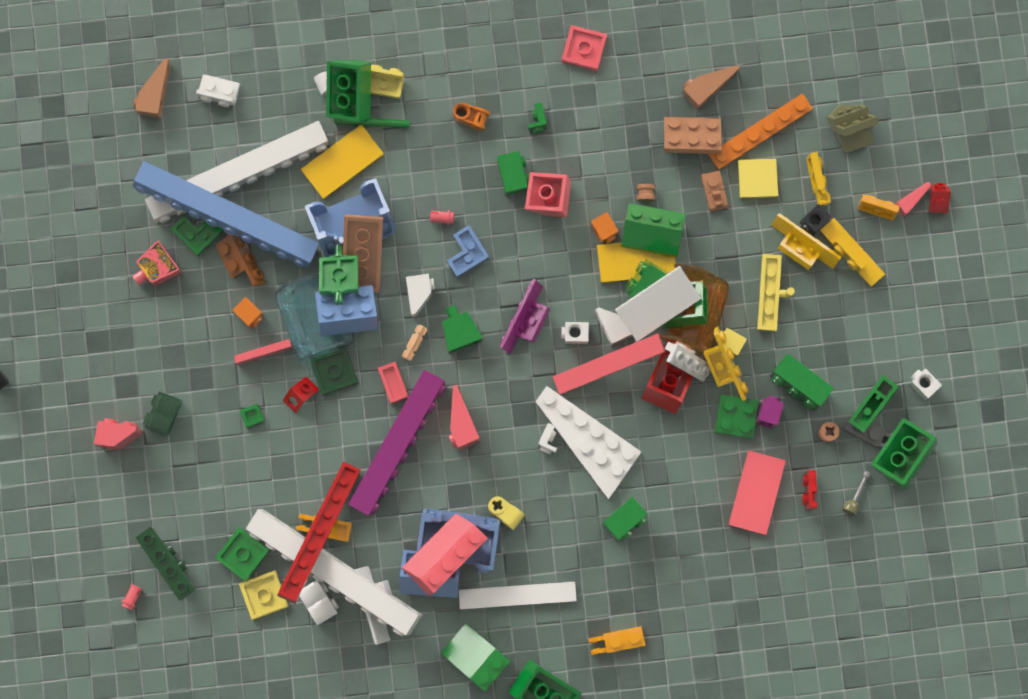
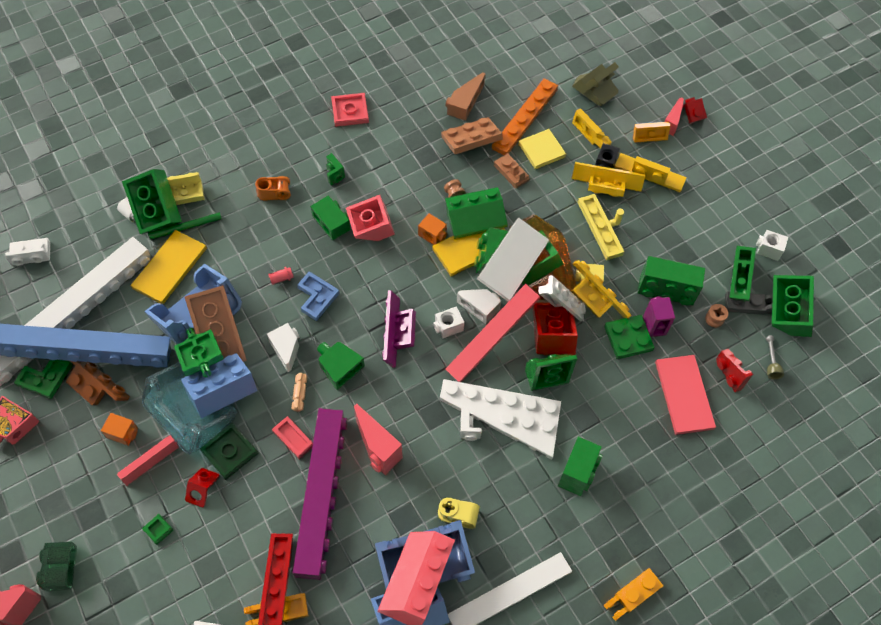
camera: 25 degrees left, 20 degrees down
none -> green slope [525,354,577,391]

